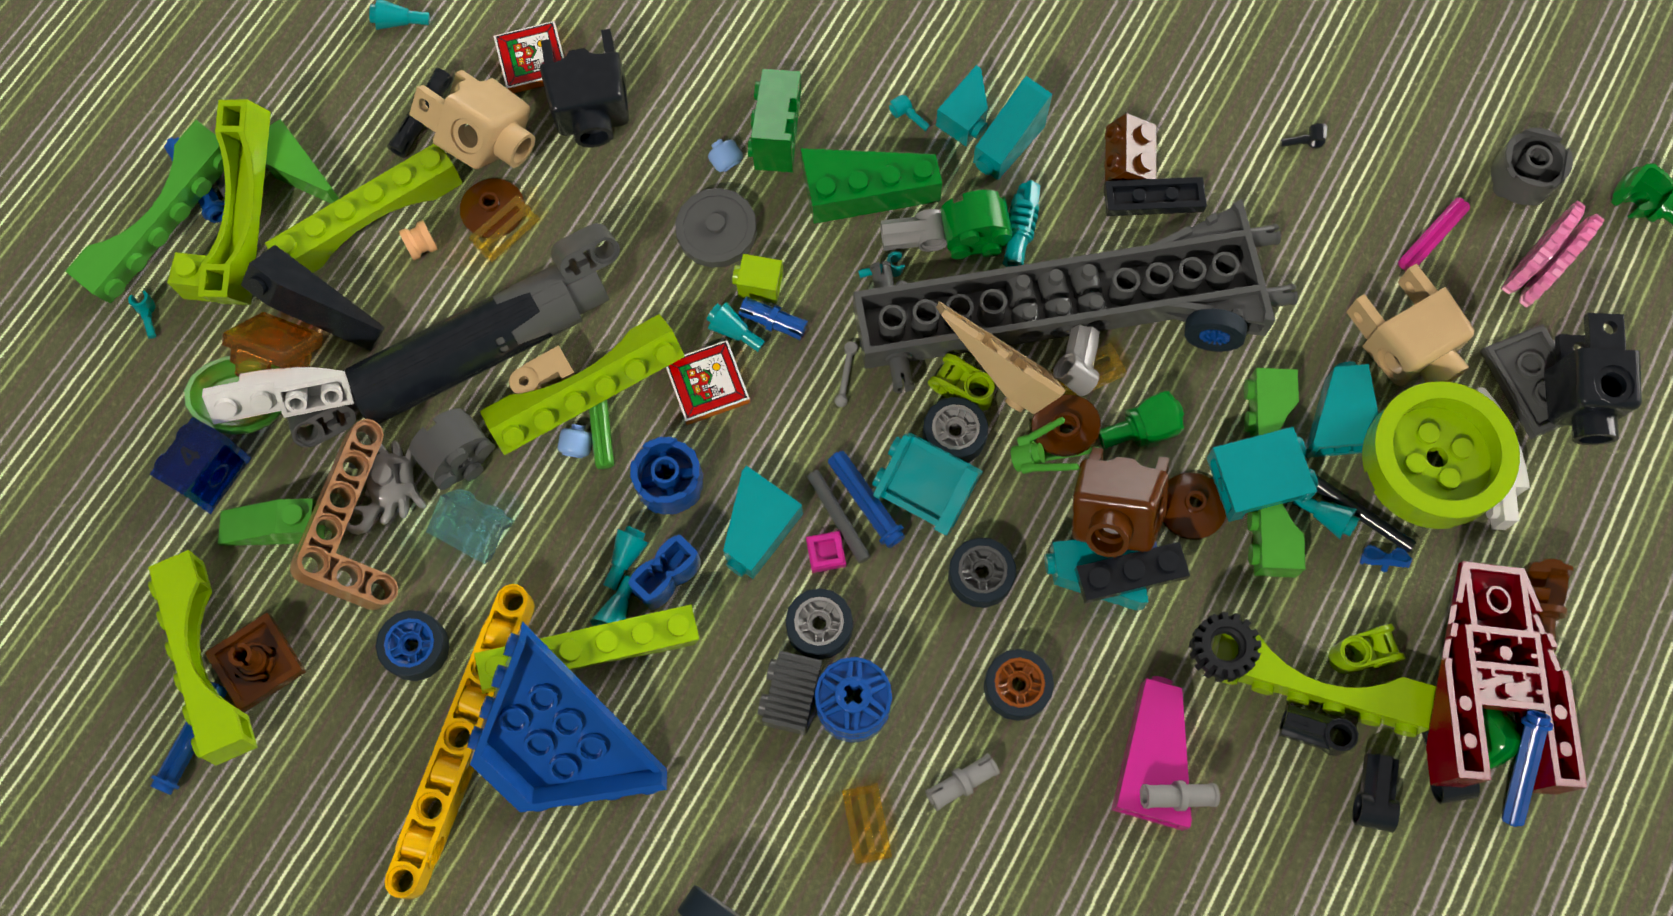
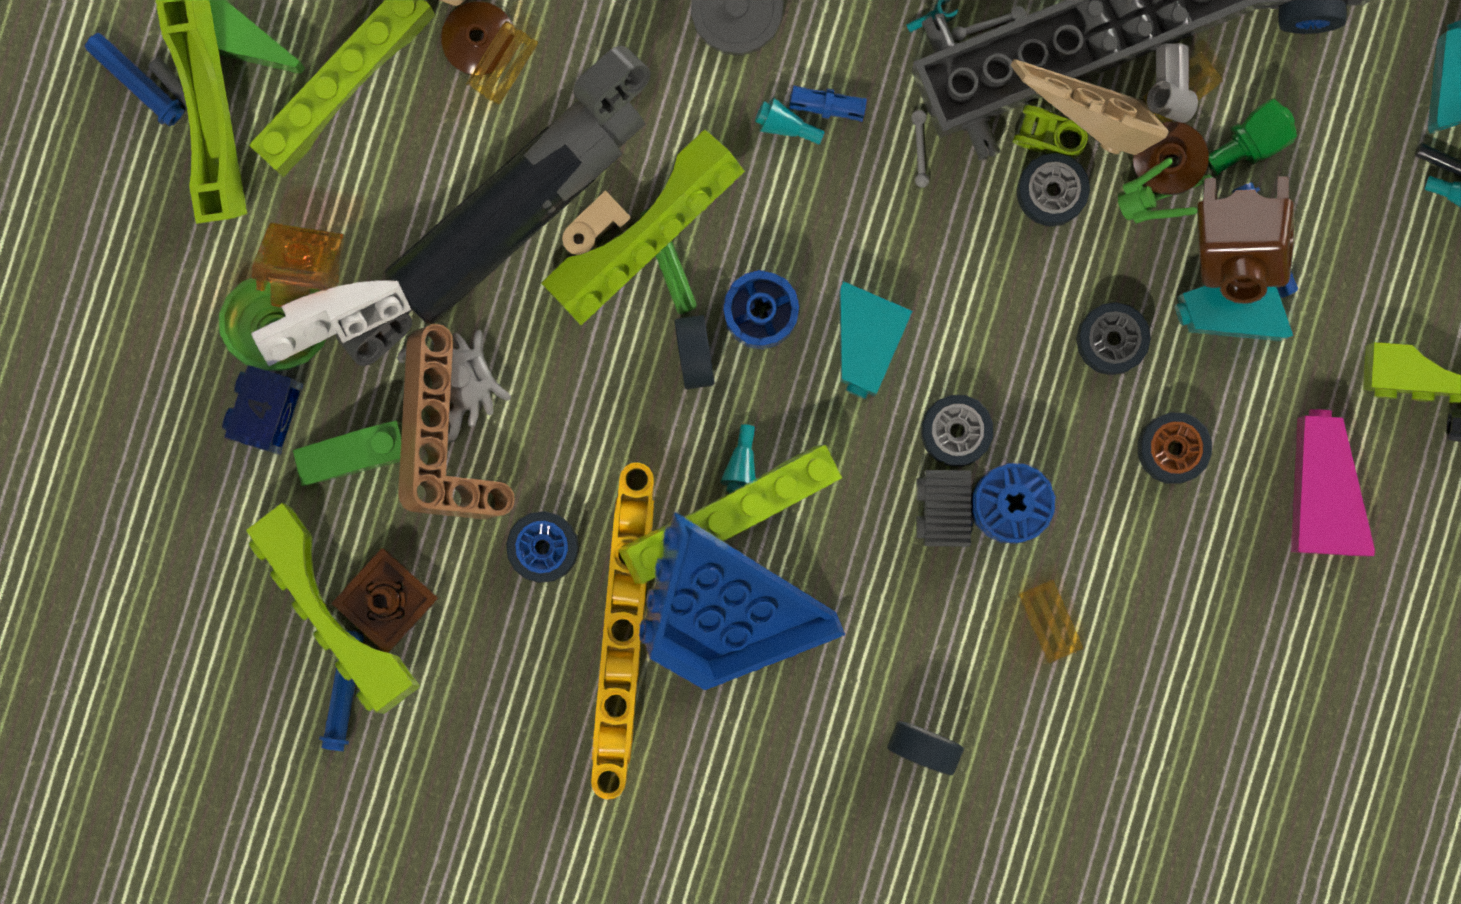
camera: 10 degrees left, 15 degrees up
bright green arch [65,120,224,304] -> none
teal hand [128,290,156,339] -> none
lime brick [167,252,213,302] -> none
black wedge [241,245,385,351] -> none
light nougat wheel [399,220,438,261] -> none
dark grey brick [409,408,495,490] -> none
clear light blue bracket [426,489,514,564] -> none
light blue piece [557,424,593,458] -> none
teal cone [603,525,649,590] -> none
blue brick [628,535,701,610] -> none
tile [666,340,750,425] -> none
lime brick [732,254,784,304] -> none
dark pink tile [806,531,846,573] -> none
dark grey bar [807,470,871,564] -> none
blue axle [828,451,905,548] -> none
teal panel [872,432,983,536] -> none
light grey pin [925,753,1000,811] -> none
black plate [1075,542,1190,604] -> none
light grey pin [1140,780,1220,811] -> none
reddish brown dish [1163,472,1226,540] -> none
black tyre [1189,612,1262,682] -> none
teal panel [1206,427,1318,522] -> none
bright green arch [1243,368,1306,578] -> none
none -> black wheel [674,315,715,390]

